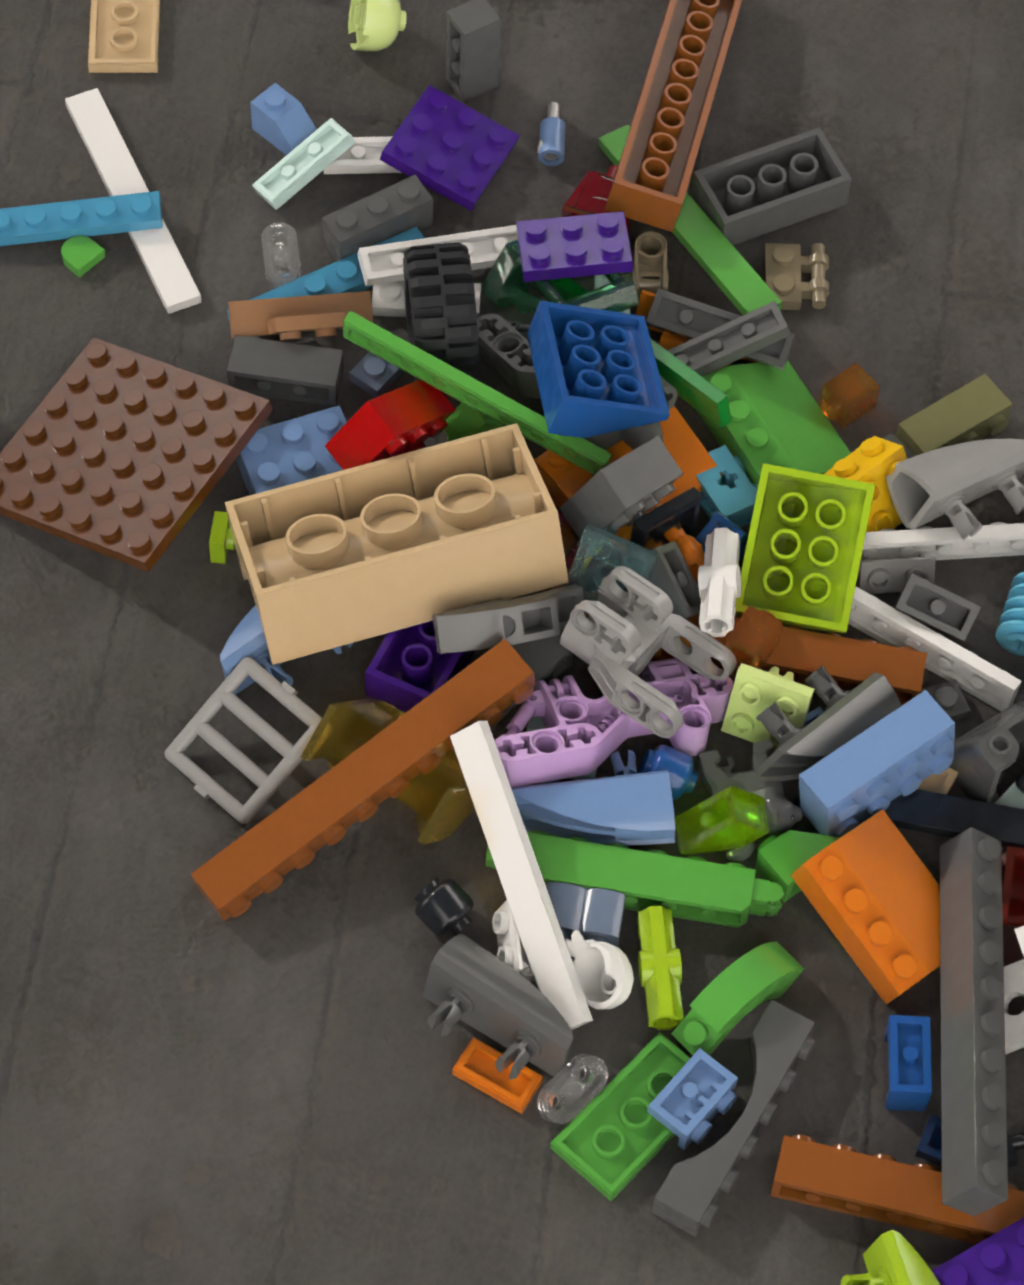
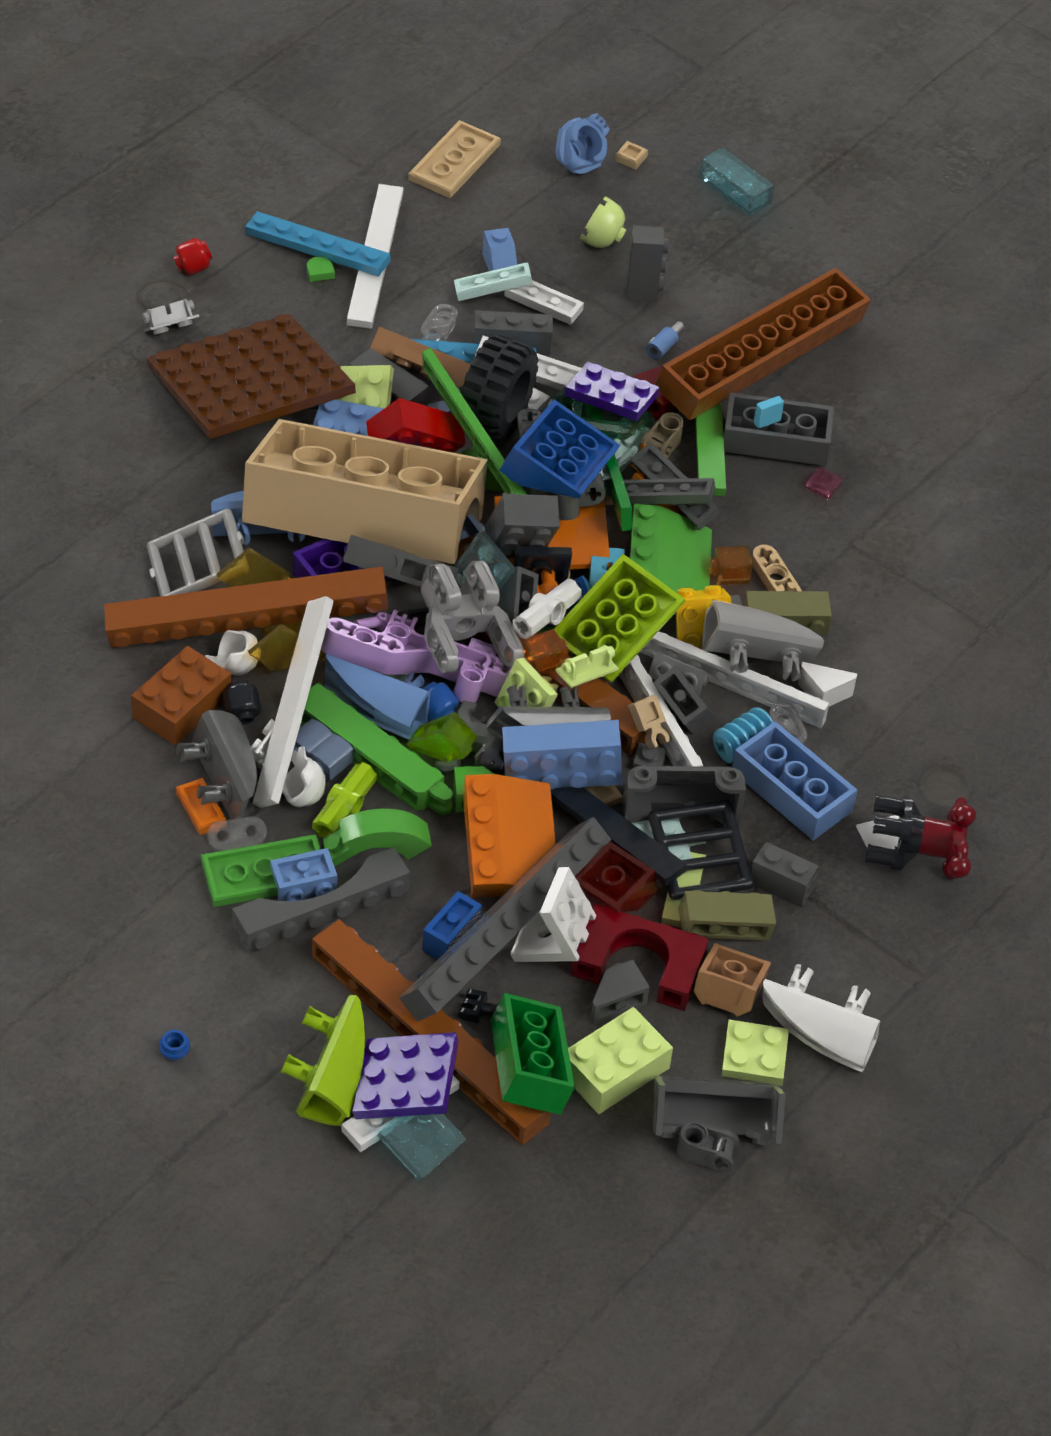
camera: 30 degrees right, 10 degrees down
dark purple plate [379,85,520,211] -> none
dark tan plate [764,243,830,310] -> none
none -> dark orange brick [131,646,231,746]
none -> white hat [205,630,260,676]
none -> yellowish green plate [337,365,394,408]
none -> yellowish green hinge [556,645,619,688]
none -> tan plate [628,694,669,749]
none -> tan beam [751,545,802,591]
none -> medium azure tile [754,396,784,429]
none -> clear pink tile [806,467,843,500]

